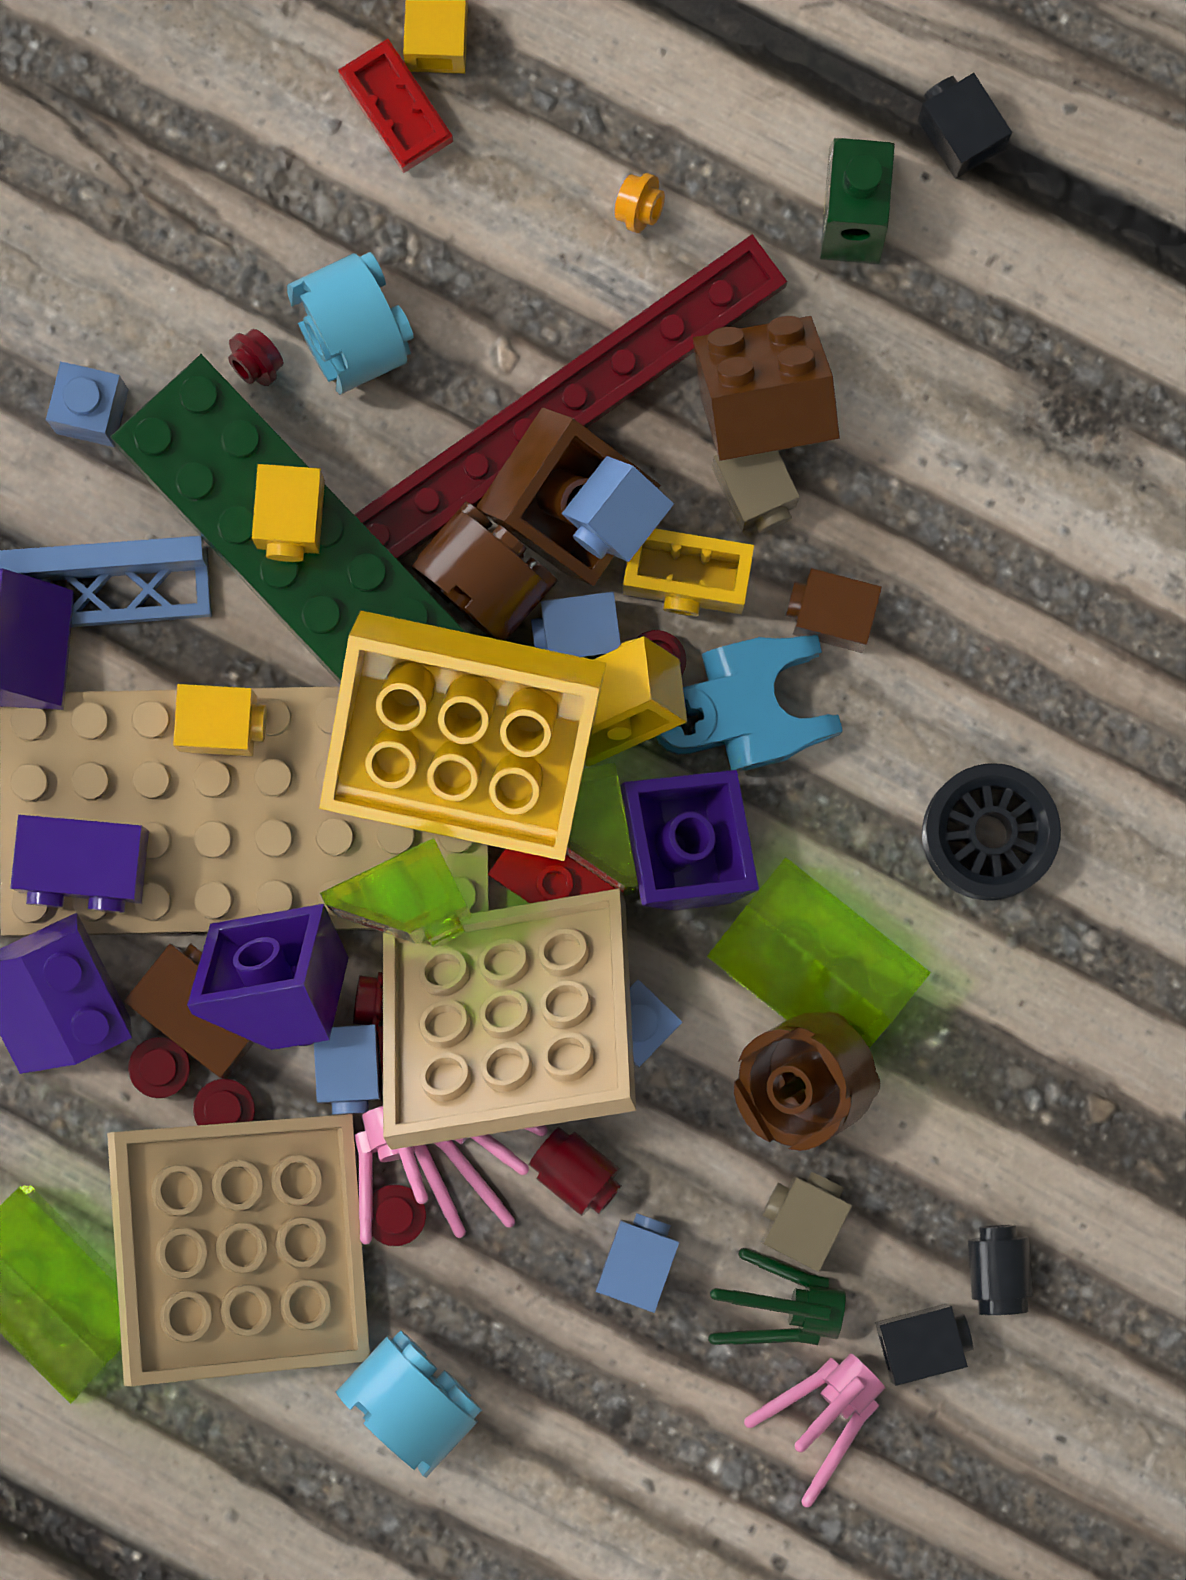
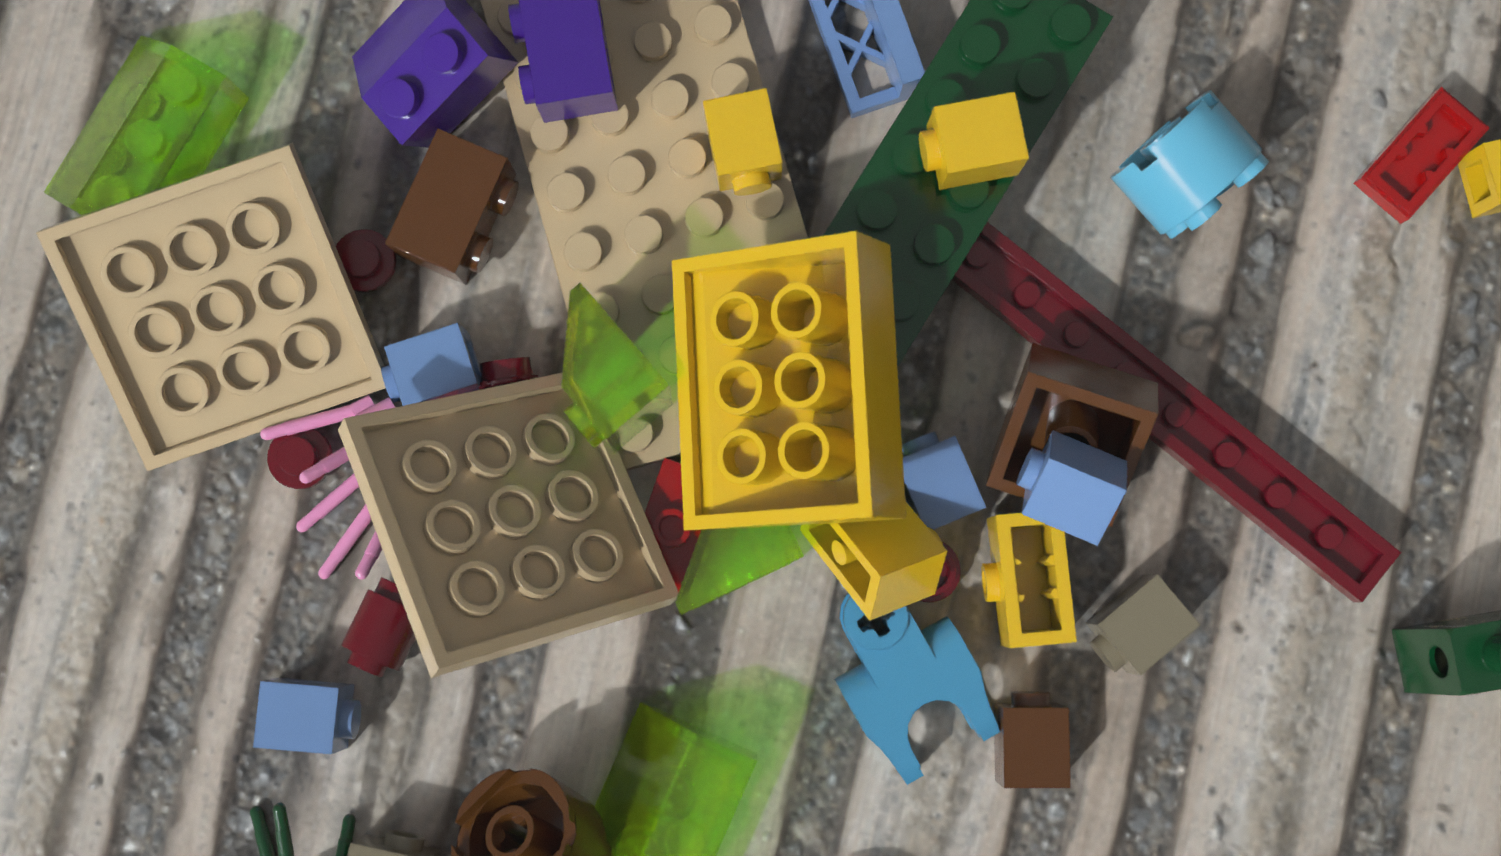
camera: 80 degrees right, 0 degrees up
dark red plate [128,1037,190,1099] -> none
dark purple slope [187,904,349,1050] -> none
dark red plate [228,329,284,386] -> none
medium azure brick [336,1330,482,1478] -> none
reddish brown brick [412,501,558,641] -> none
light orange plate [615,173,665,233] -> none
dark purple slope [620,770,759,911] -> none
medium blue brick [630,979,682,1068] -> none
reddish brown brick [693,316,840,461] -> none

